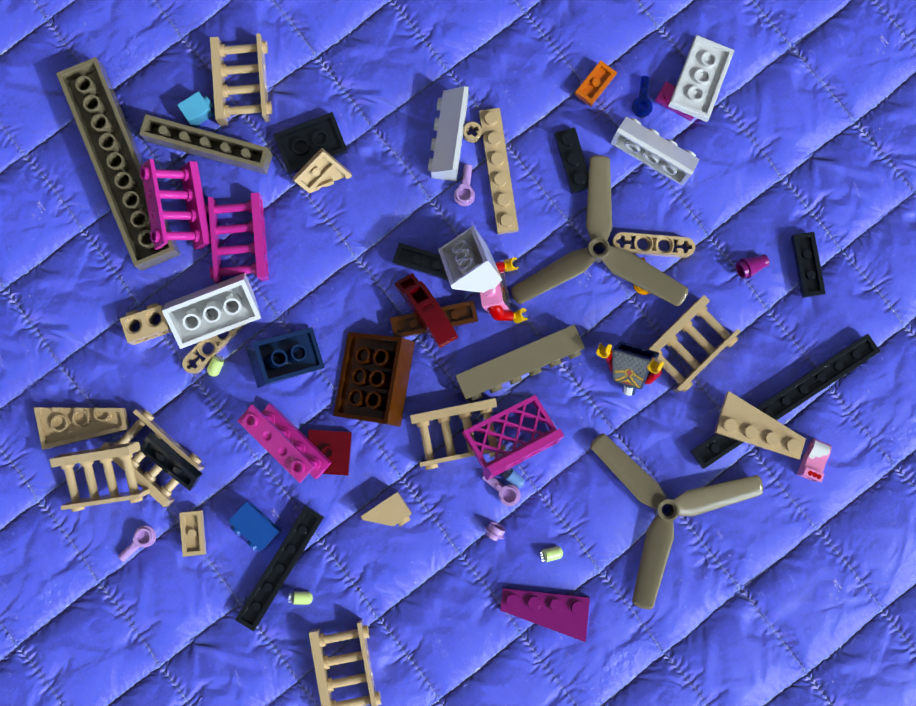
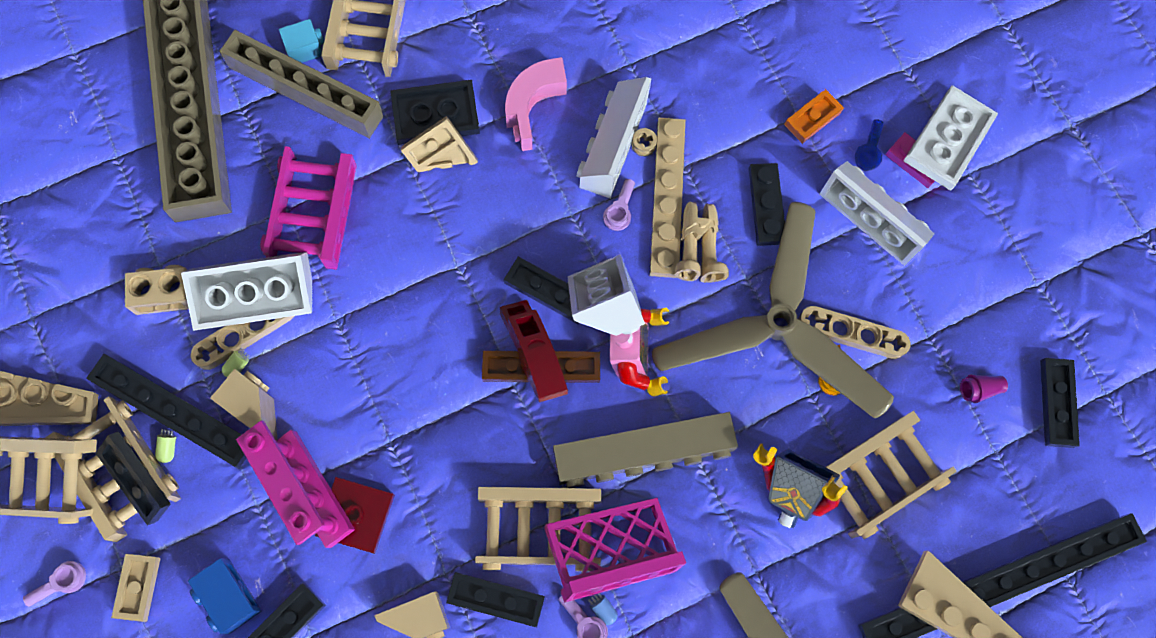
camera: 10 degrees right, 10 degrees down
dark pink fence [140,159,211,250] -> none
dark blue slope [245,327,325,388] -> none
reddish brown slope [333,332,415,427] -> none
none -> black plate [86,354,246,469]
none -> yellowish green piece [155,429,176,463]
none -> tan slope [210,369,277,440]
none -> black plate [446,572,545,628]
none -> bright pink arch [505,57,567,151]
none -> tan piece [675,202,729,283]

